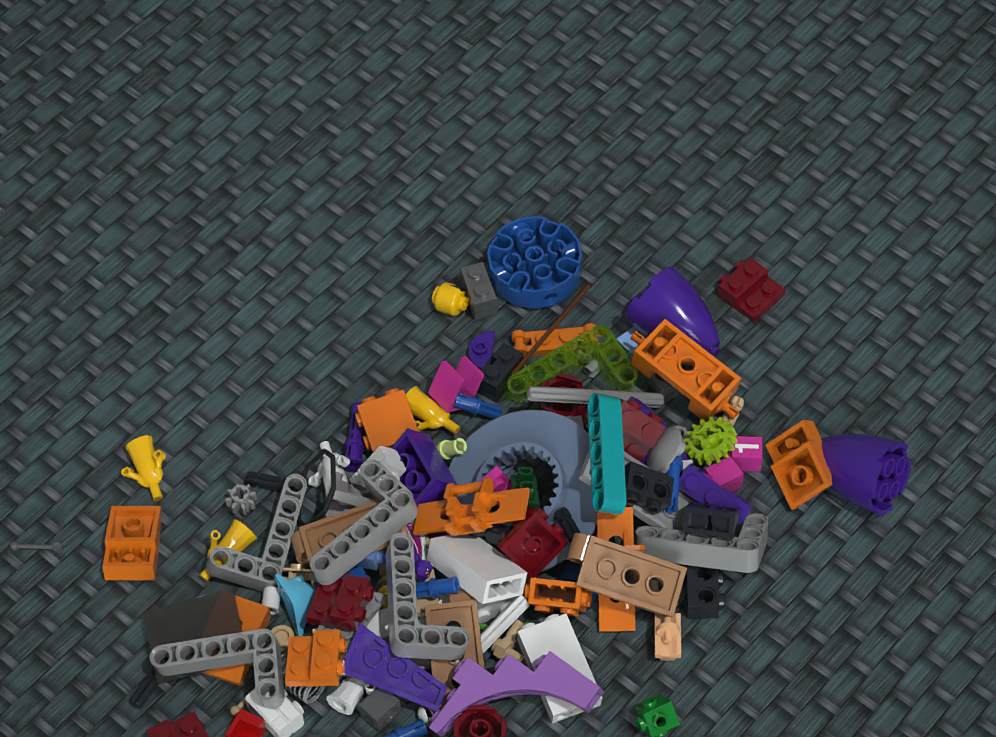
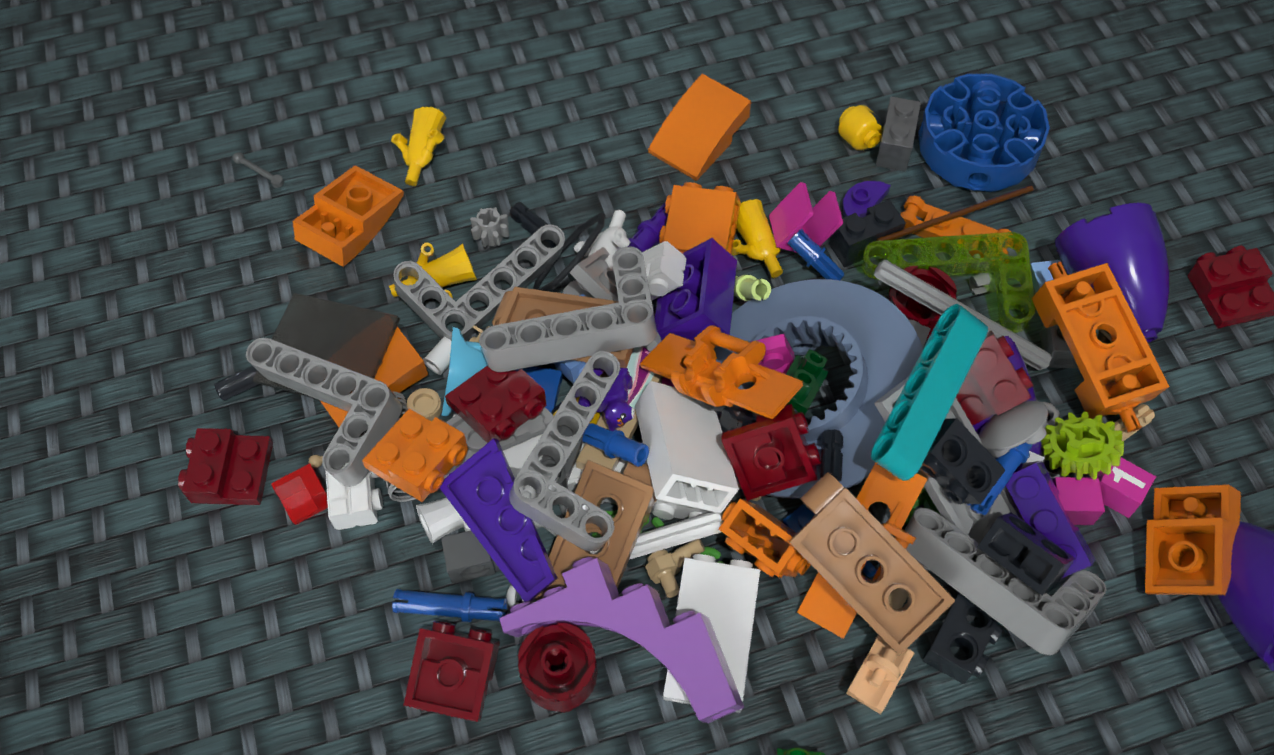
camera: 30 degrees right, 5 degrees up
none -> orange slope [648,74,751,181]

